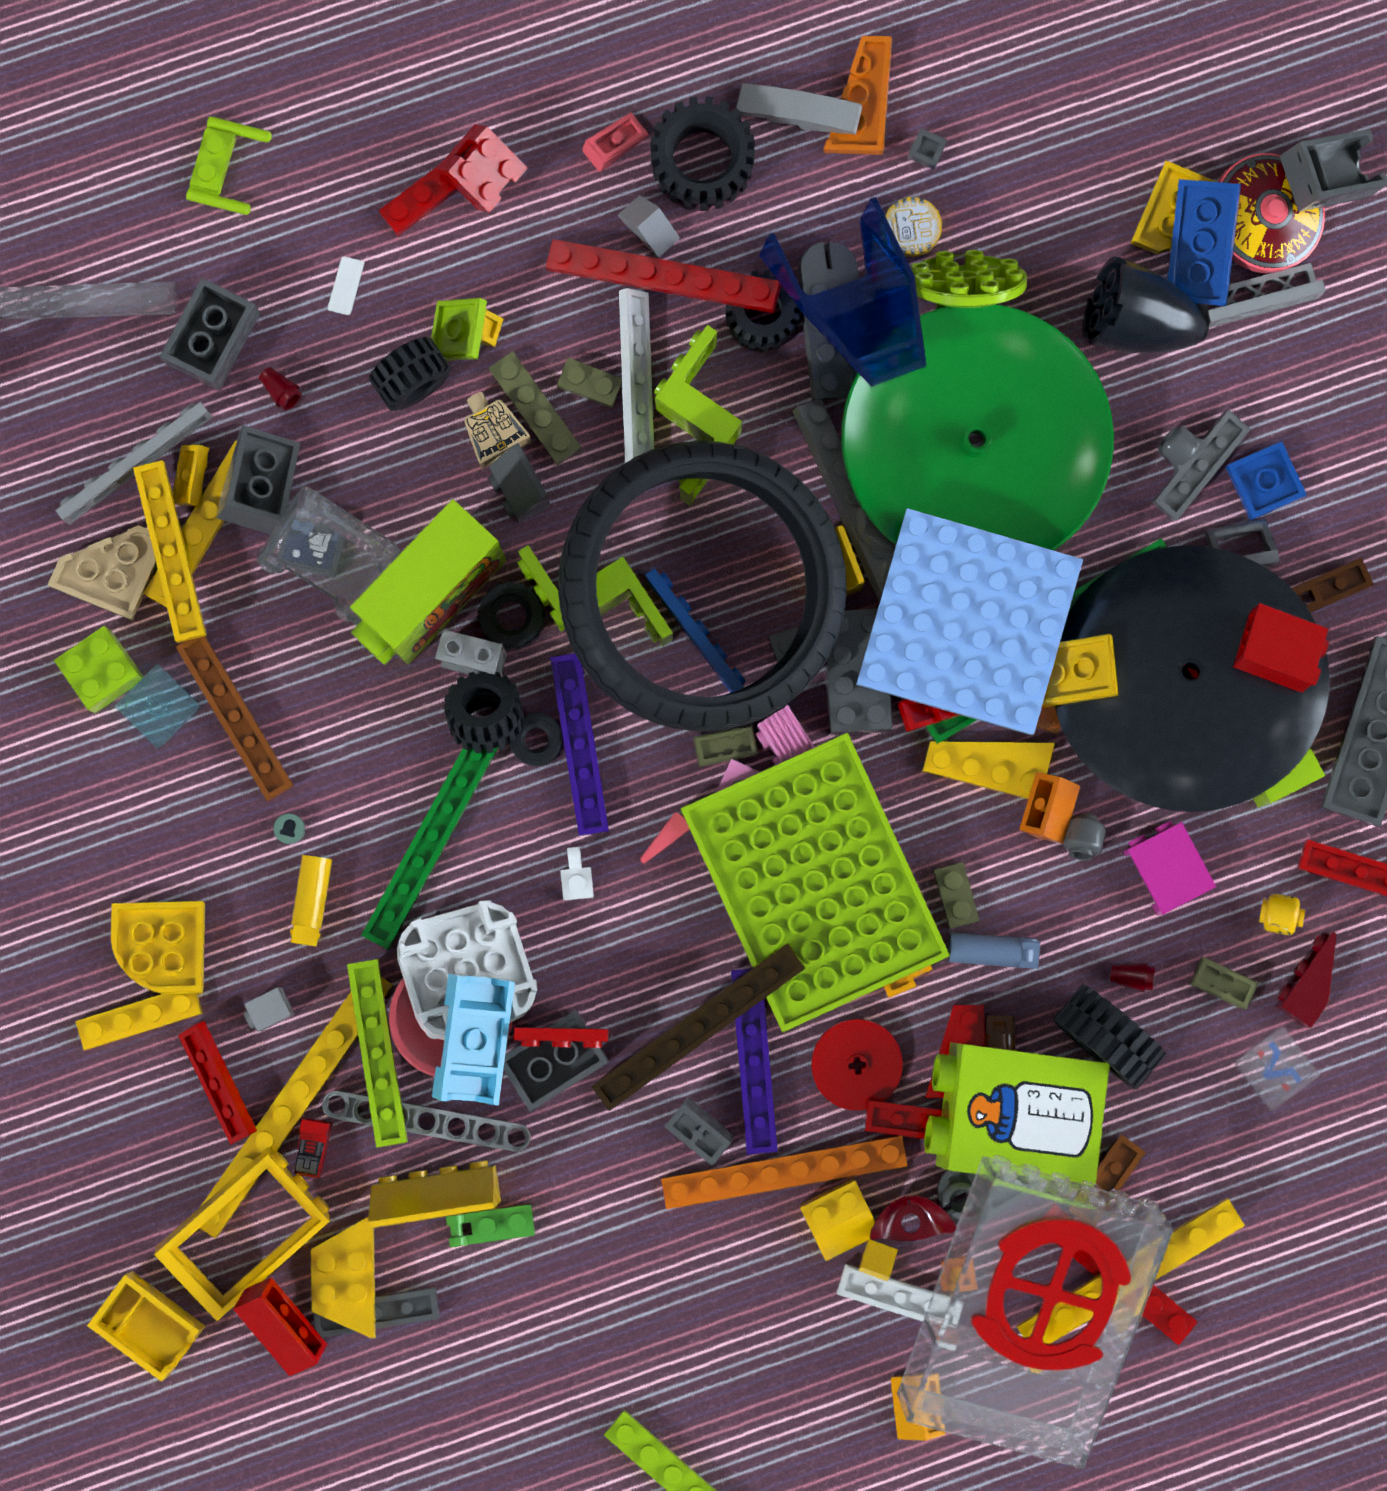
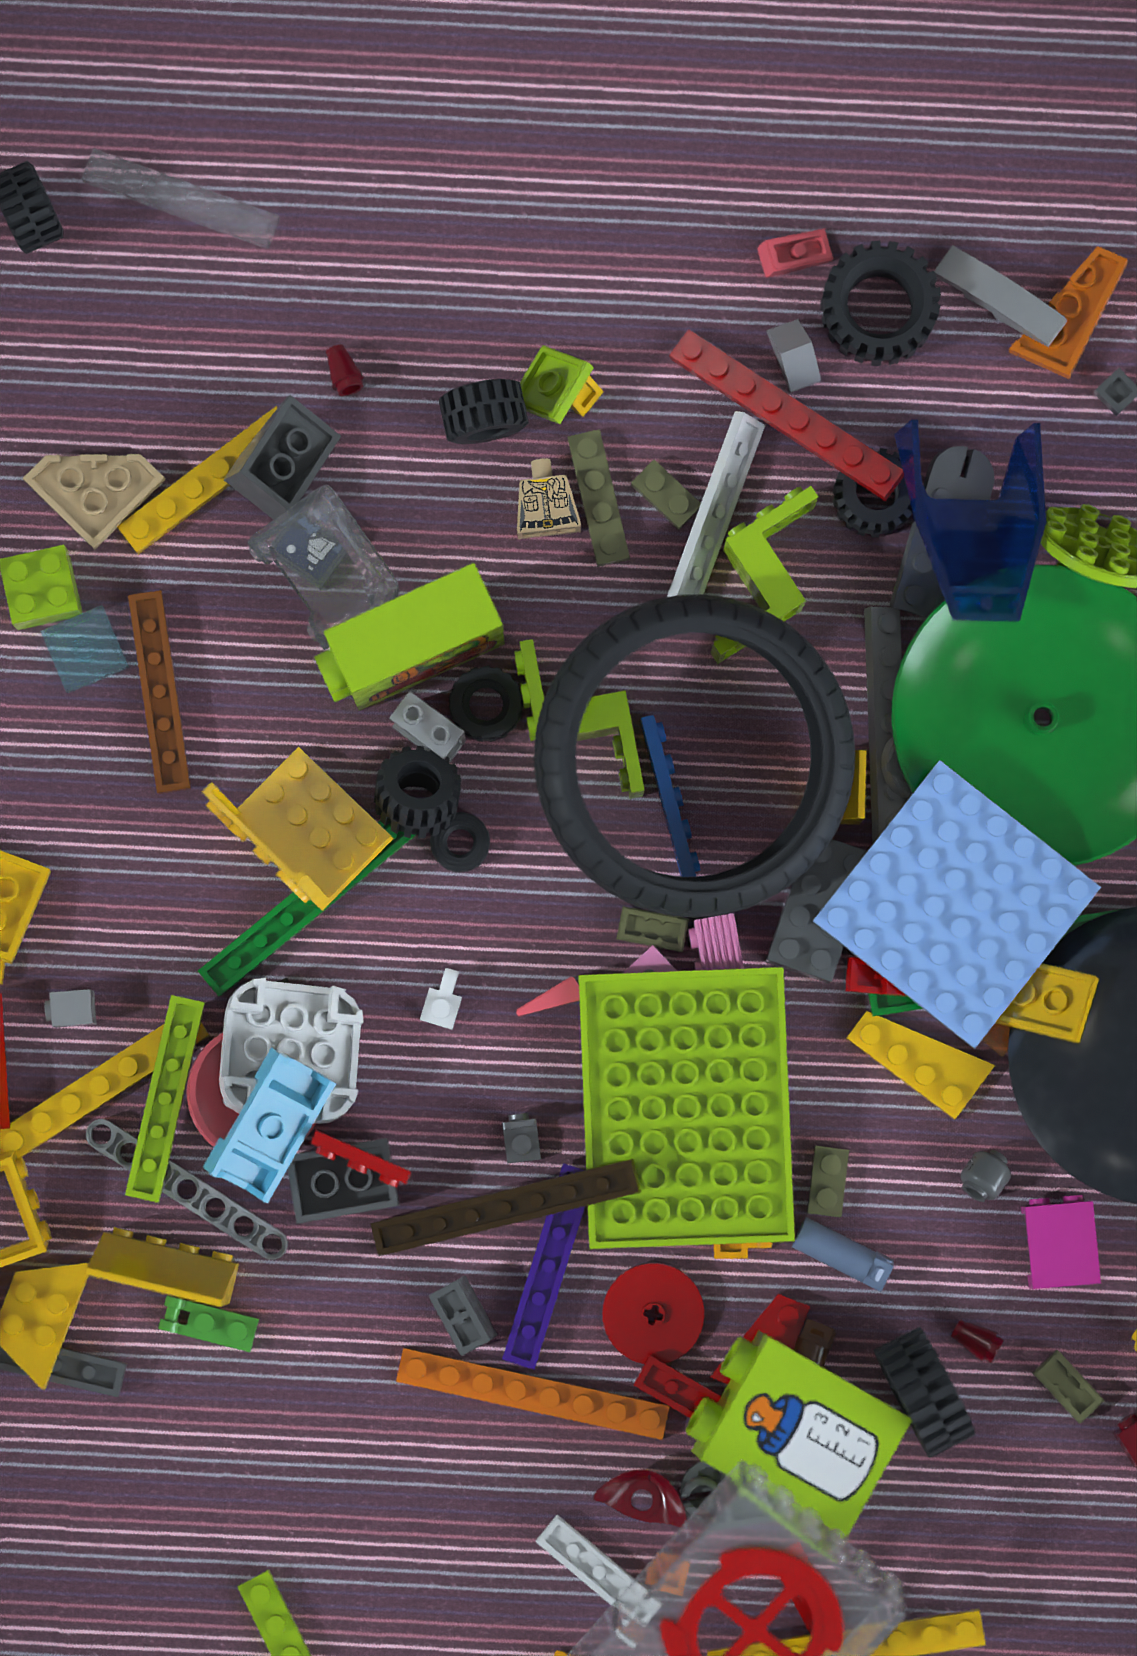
camera: 20 degrees right, 0 degrees up
light grey plate [55,402,213,525] -> none
yellow plate [133,460,207,643] -> none
dark grey brick [160,277,260,391] -> none
yellow plate [172,445,209,506] -> none
lime plate [186,116,272,215] -> none
sand green tile [274,814,305,844] -> none
yellow piece [290,855,332,947] -> none
leg [294,1118,333,1179] -> none
white sticker [328,256,364,315] -> none
red plate [379,163,458,236] -> none
piece [436,124,528,213] -> none
dark grey slope [488,443,551,523] -> none
dark purple plate [550,653,609,836] -> none
dark grey plate [768,627,798,662] -> none
yellow slope [799,1178,875,1261] -> none
yellow tile [858,1239,898,1281] -> none
tile [883,197,942,257] -> none
orange brick [1019,772,1080,844] -> none
dark orange plate [1066,1134,1146,1226] -> none
clear tile [1233,1026,1320,1112] -> none
none -> yellow bracket [202,747,393,911]
none -> flat silver bracket [502,1113,541,1164]

